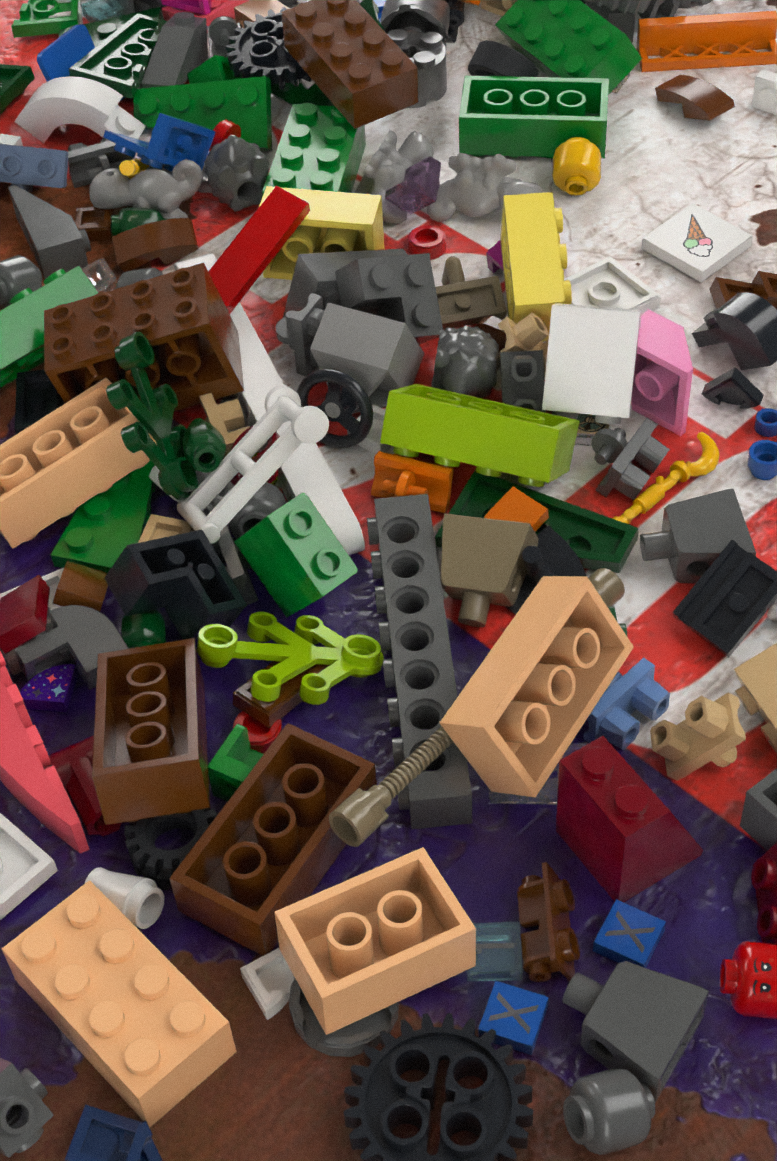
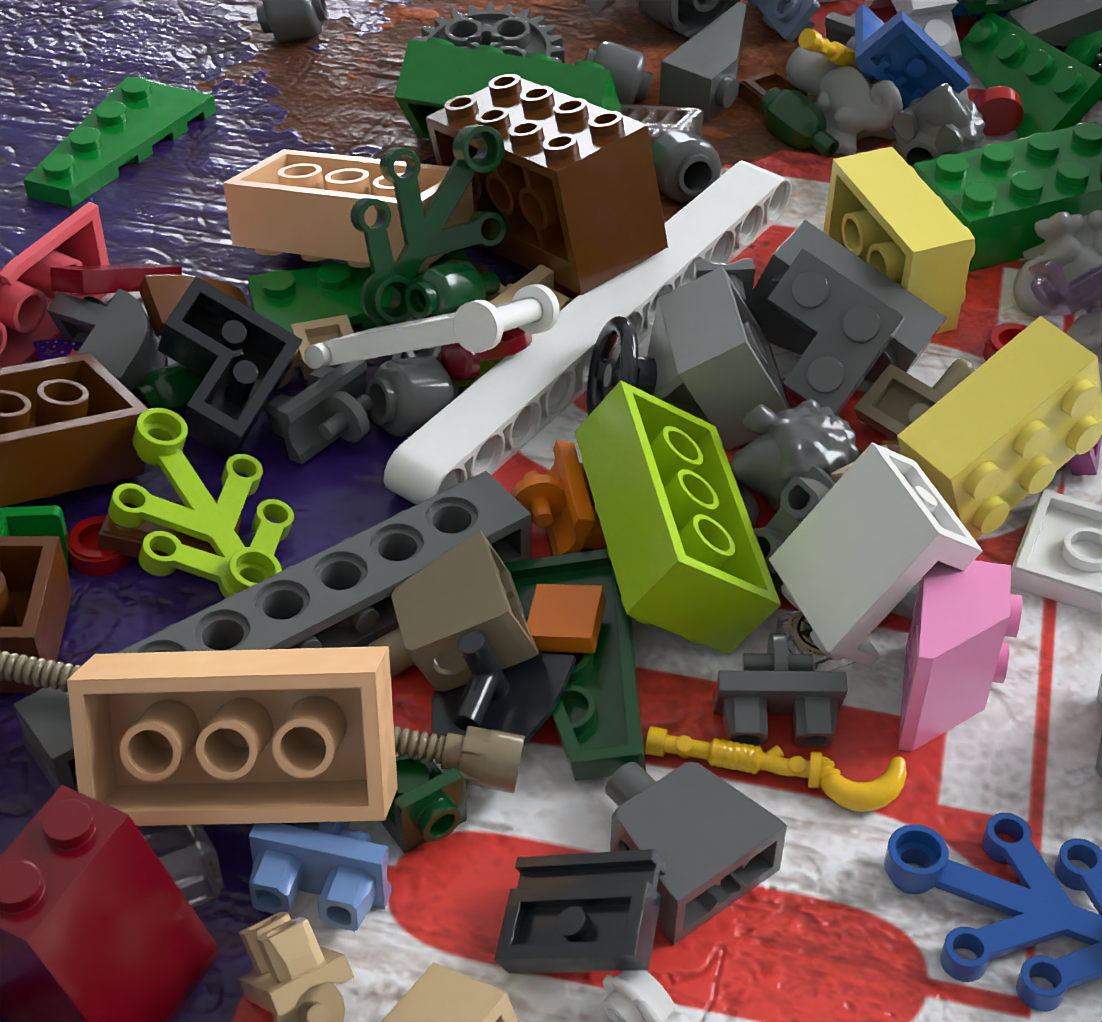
camera: 55 degrees right, 5 degrees down
reddish brown slope [112,218,199,272] -> none
red tile [208,186,311,314] -> none
green panel [235,493,358,618] -> none
black tile [701,367,764,409] -> none

